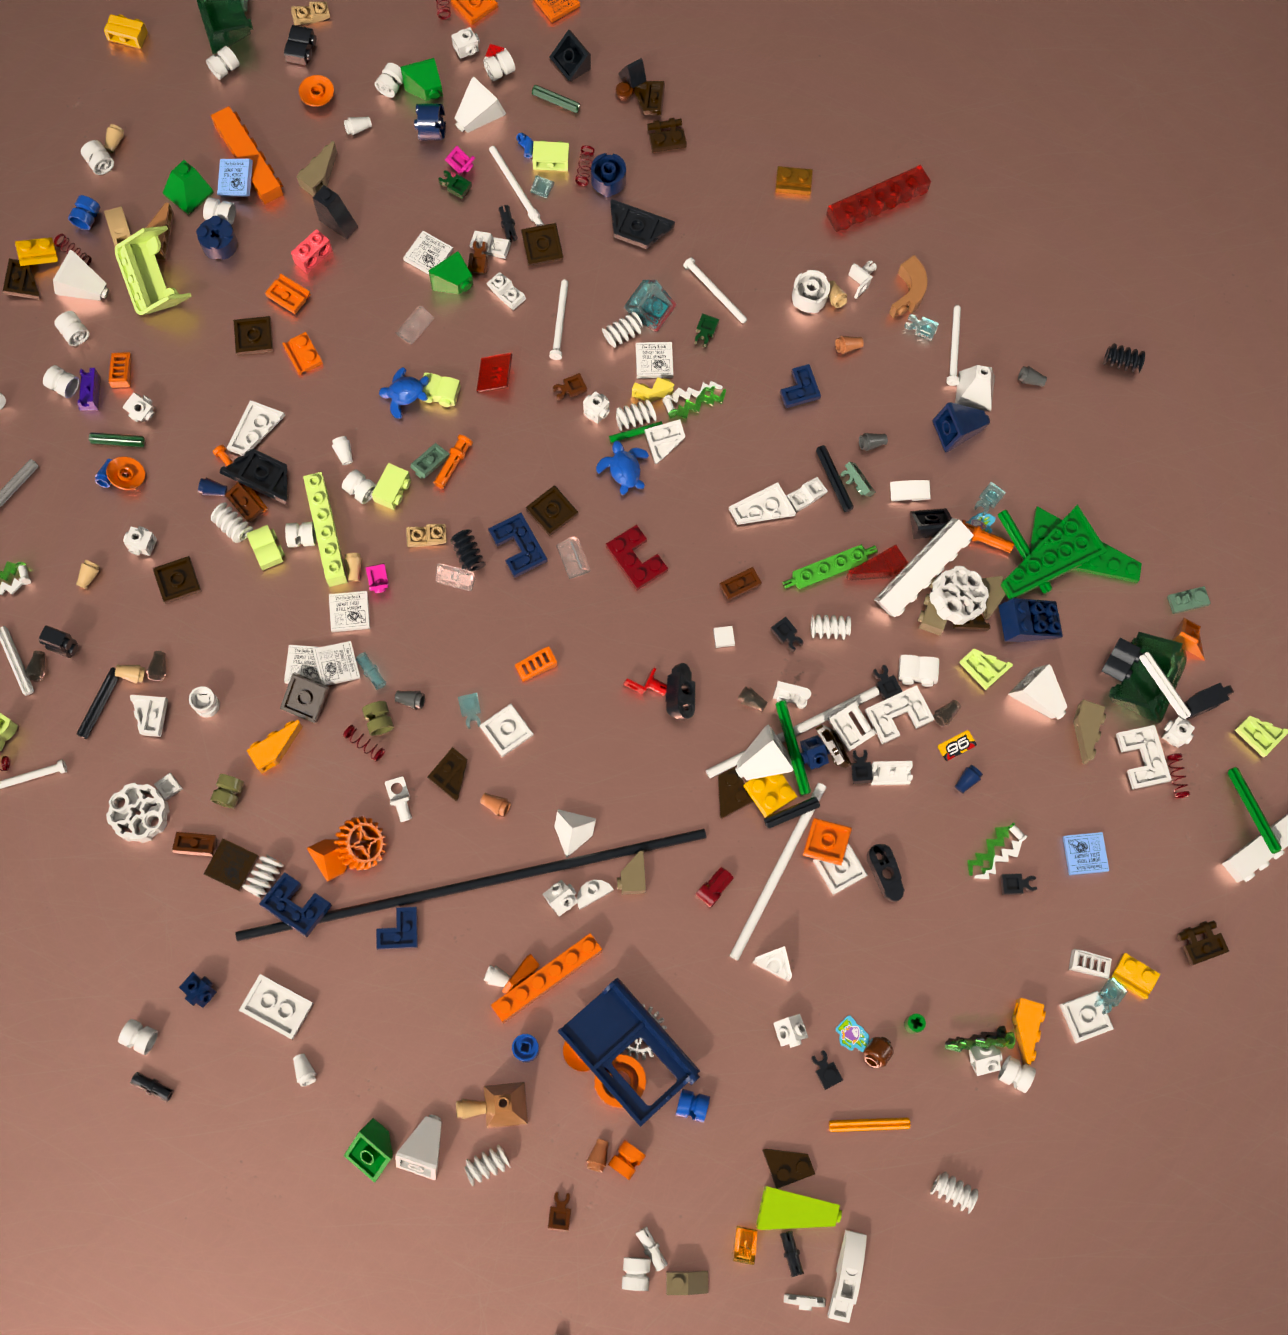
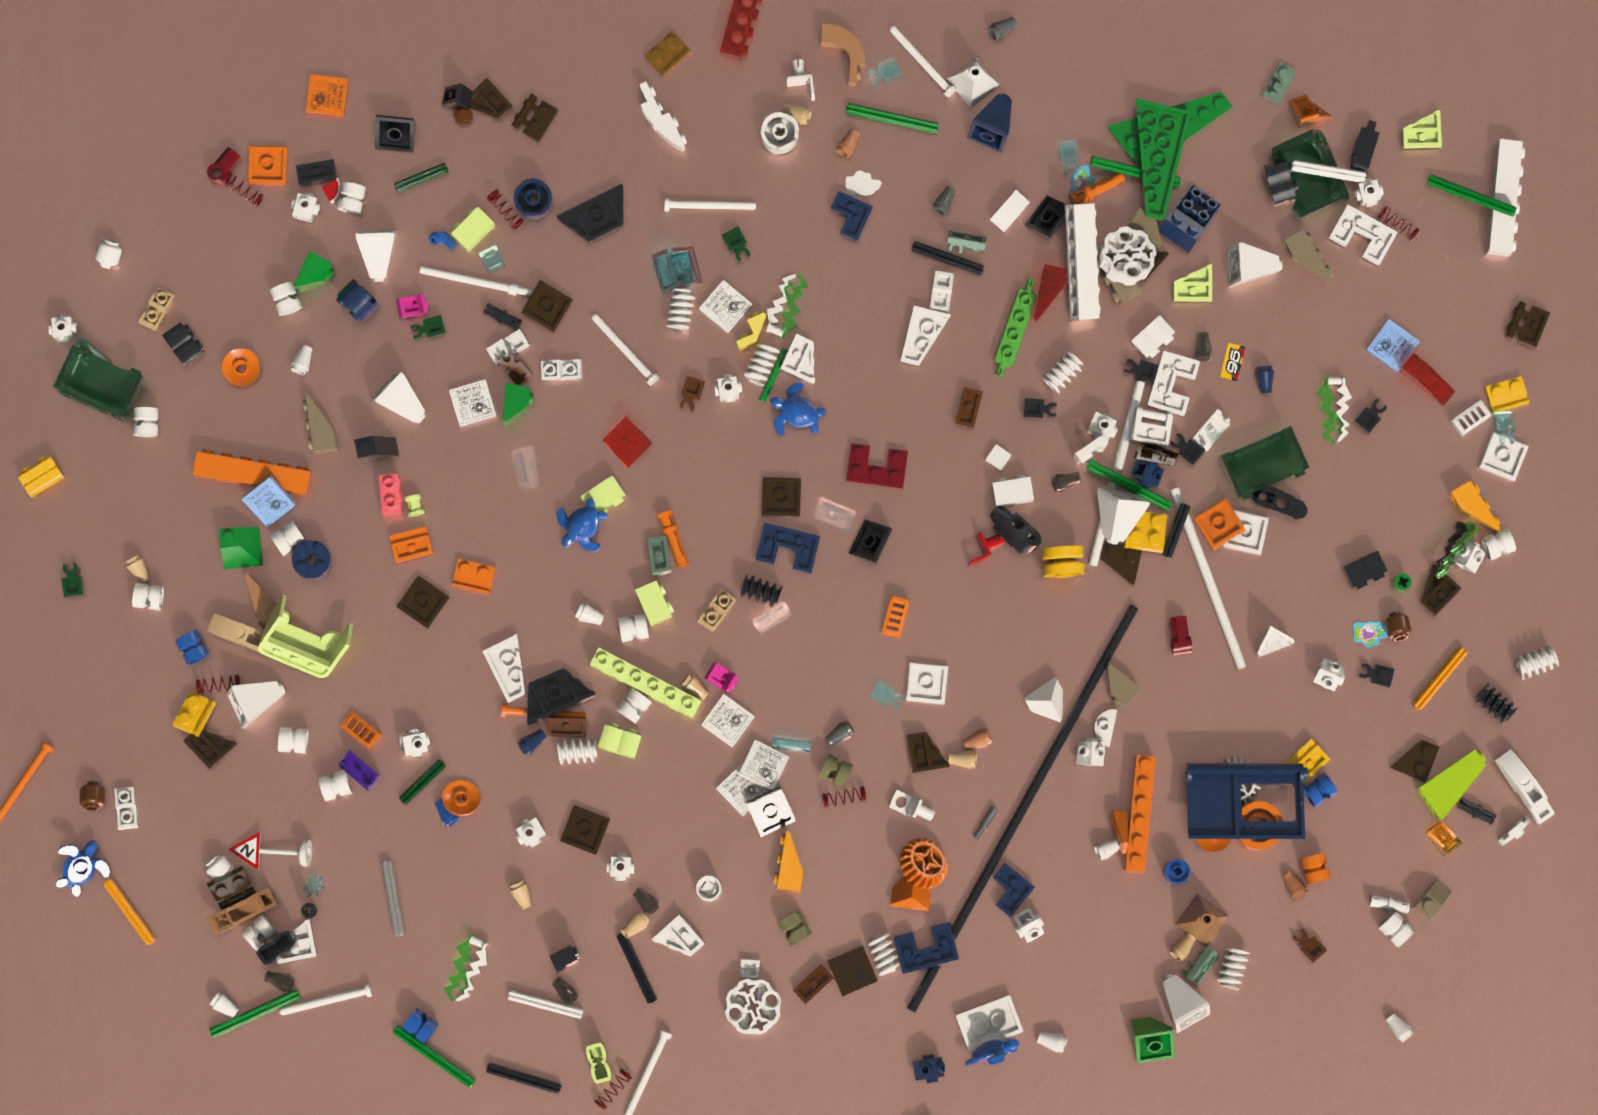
camera: 50 degrees left, 10 degrees up
none -> dark green plate [62,563,84,598]
none -> black plate [296,159,337,185]
none -> white slope [371,371,426,423]
none -> yellowish green bush [404,494,425,517]
none -> white brick [607,853,635,881]
none -> white slope [639,82,687,151]
none -> white sticker [845,170,882,196]
none -> green axle [846,103,939,133]
none -> black slope [849,519,892,566]
none -> tan cone [949,750,977,769]
none -> blue animal [965,1038,1020,1065]
none -> flat silver pin [973,806,998,839]
none -> white hinge [991,475,1034,507]
none -> white brick [1013,907,1044,943]
none -> yellow wheel [1041,546,1085,578]
none -> white brick [1087,412,1118,441]
none -> sand green plate [1182,946,1220,987]
none -> clear green windscreen [1218,426,1310,501]
none -> yellow plate [1285,739,1330,784]
none -> black brick [1342,550,1388,590]
none -> clear red slope [1399,353,1455,406]
none -> dark brown wing [1421,564,1462,617]
none -> black piece [1476,682,1518,724]

